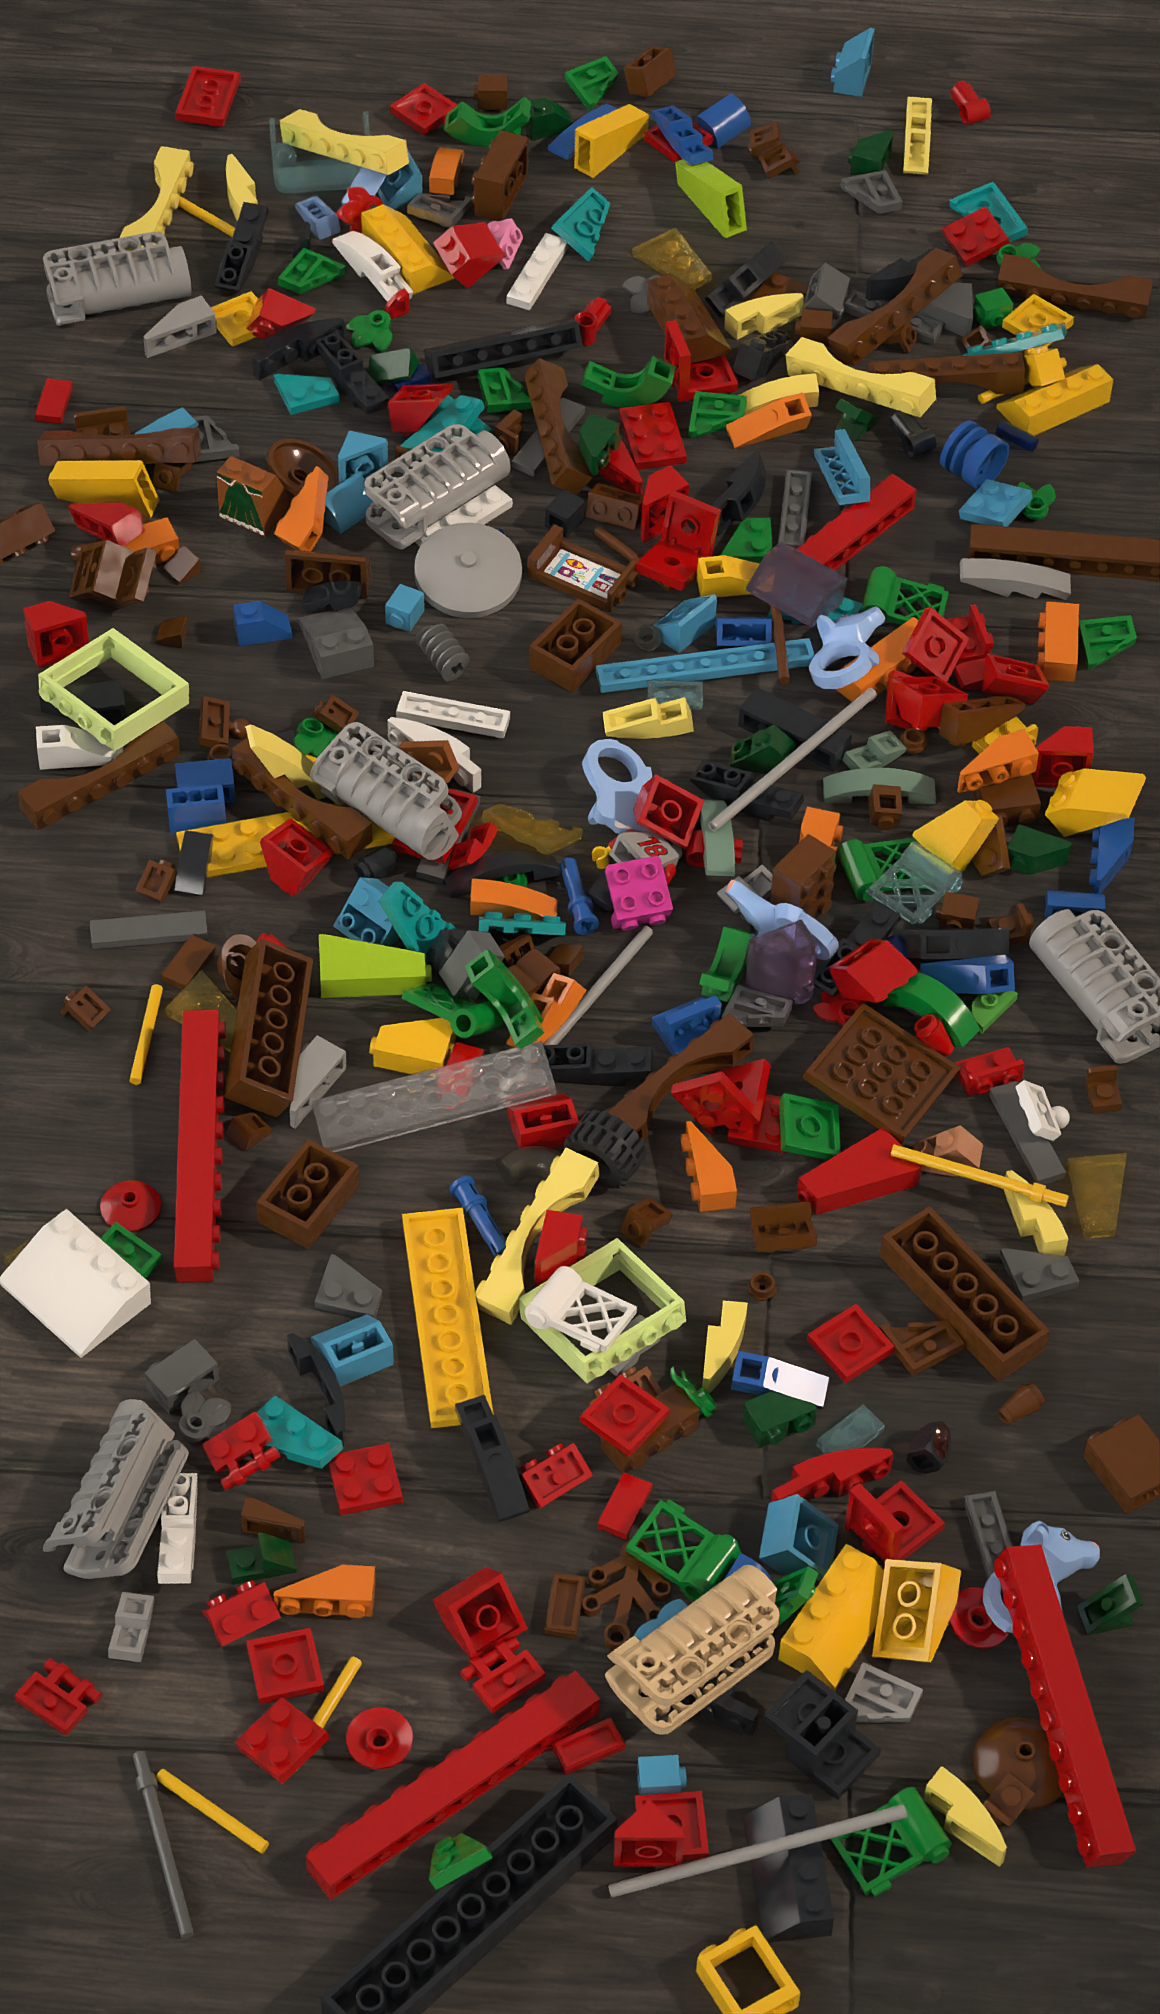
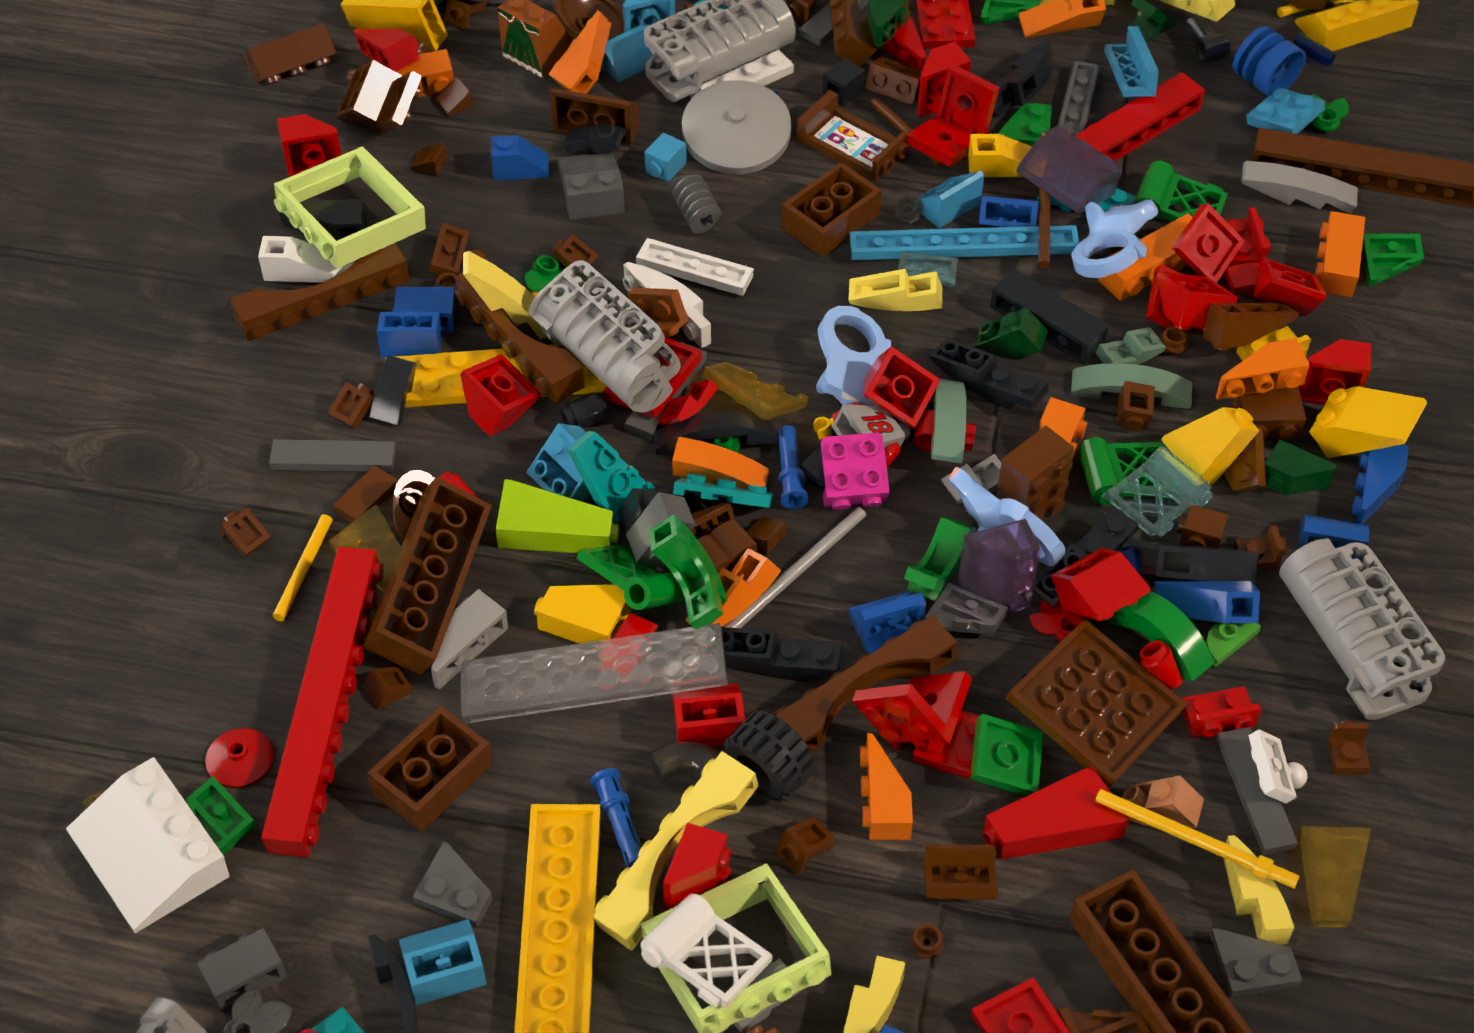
camera: 10 degrees right, 0 degrees up
light grey piece [708,688,877,832] -> none

